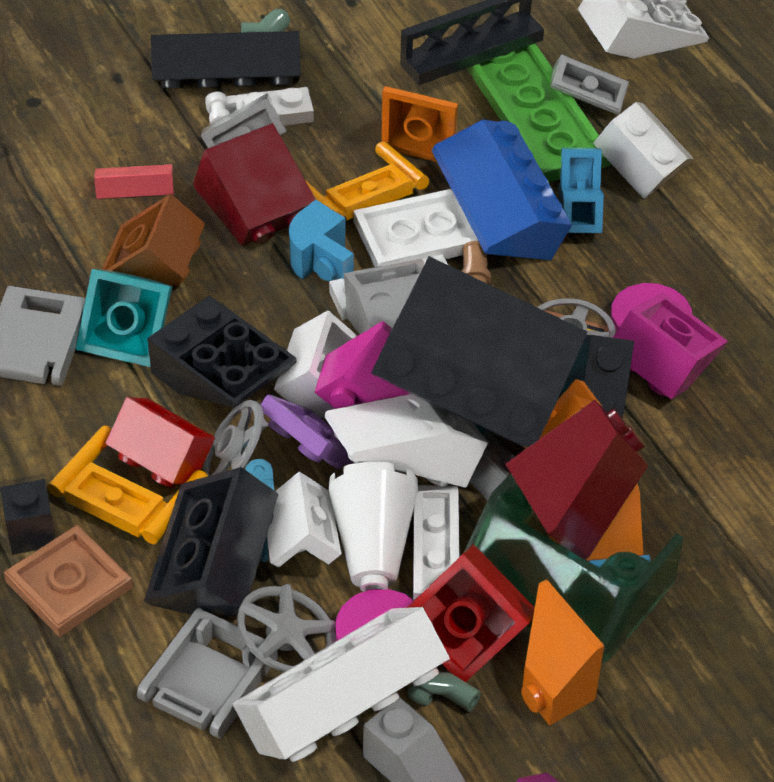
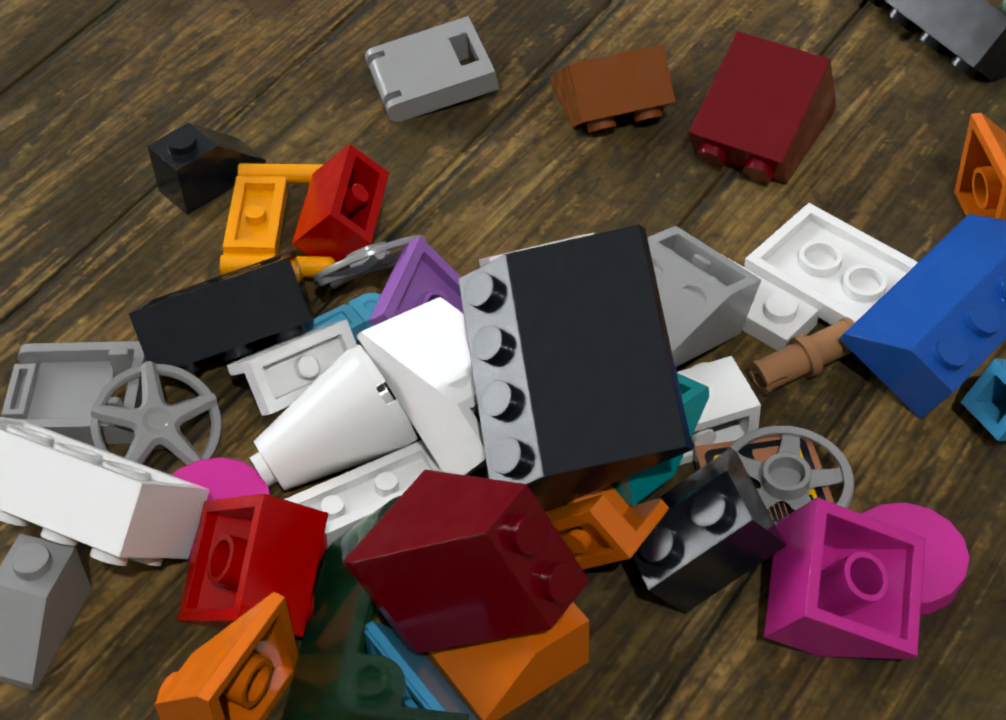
camera: 65 degrees right, 0 degrees up
nougat tile [4,525,133,638] -> none
teal slope [75,269,172,367] -> none
coral slope [94,164,174,199] -> none
black slope [147,295,297,408] -> none
light grey panel [201,93,287,148] -> none
white plate [205,87,314,125] -> none
dark azure brick [289,200,354,281] -> none
light orange plate [305,142,429,220] -> none
sand green arm [407,672,481,712] -> none

